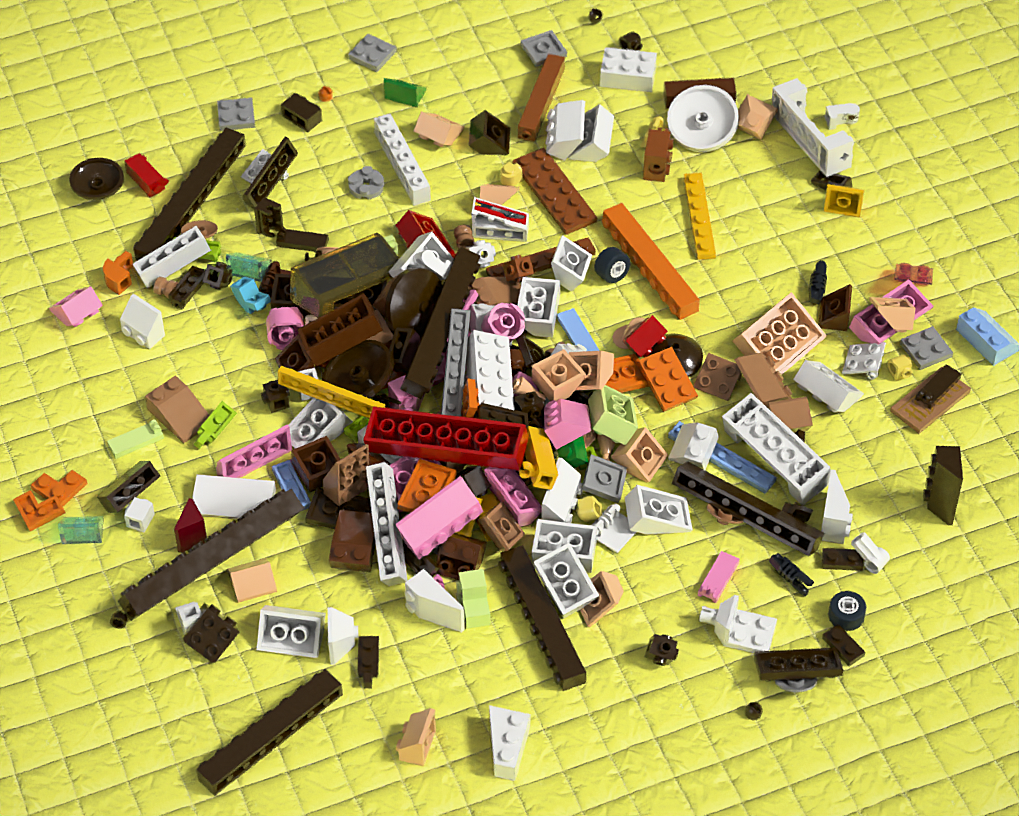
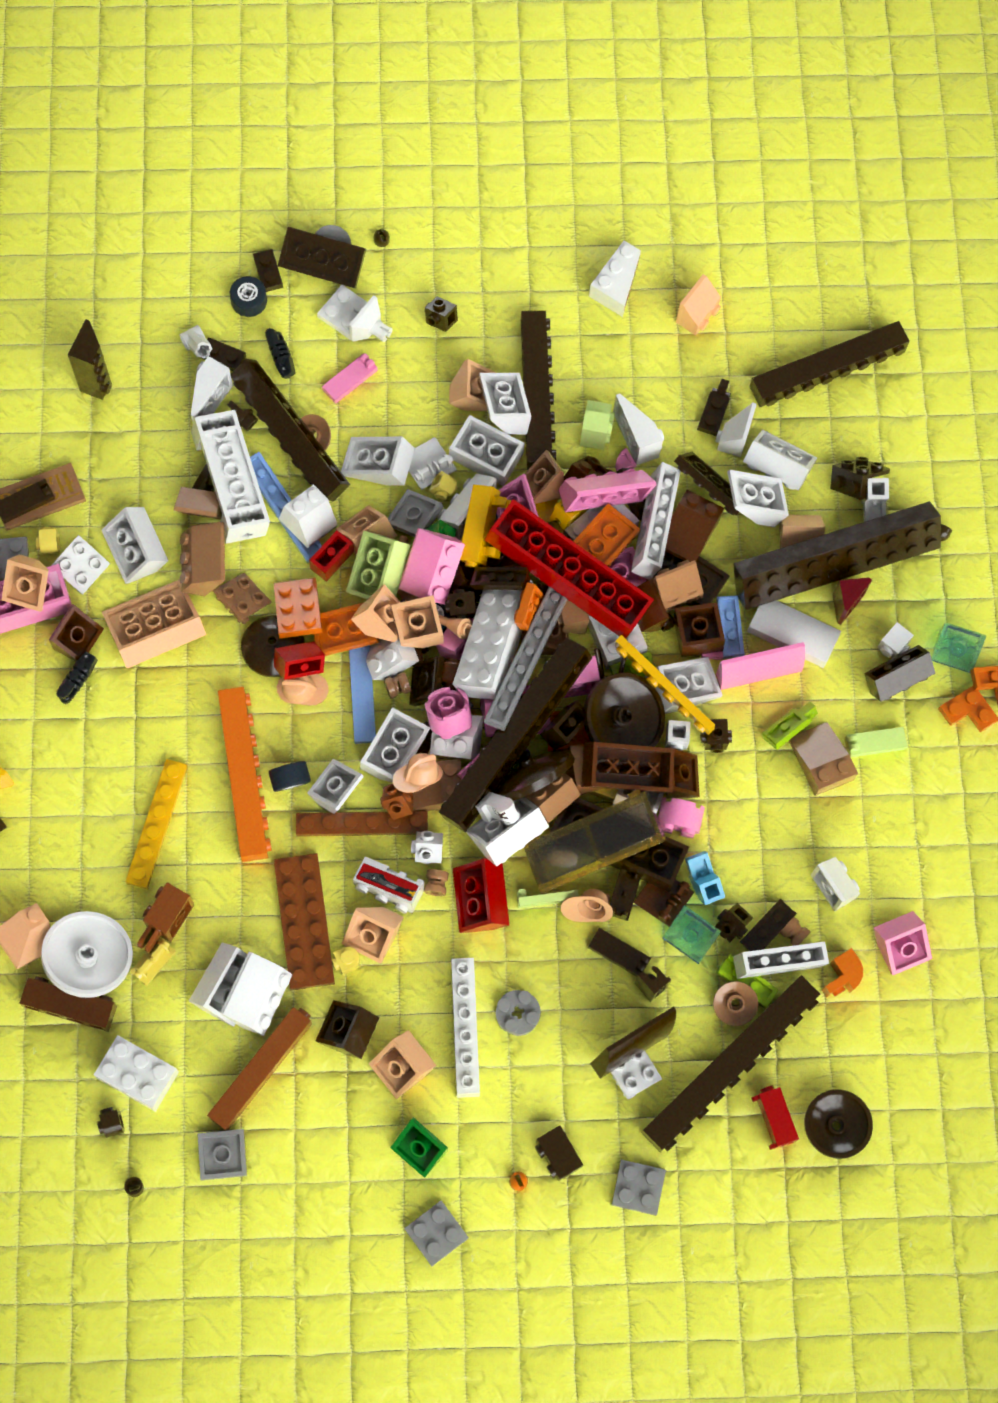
camera: 165 degrees left, 20 degrees up
none -> red brick [309,530,354,582]
none -> light nougat piece [392,753,443,793]
none -> dark brown plate [674,452,742,516]
none -> white slope [727,470,789,527]

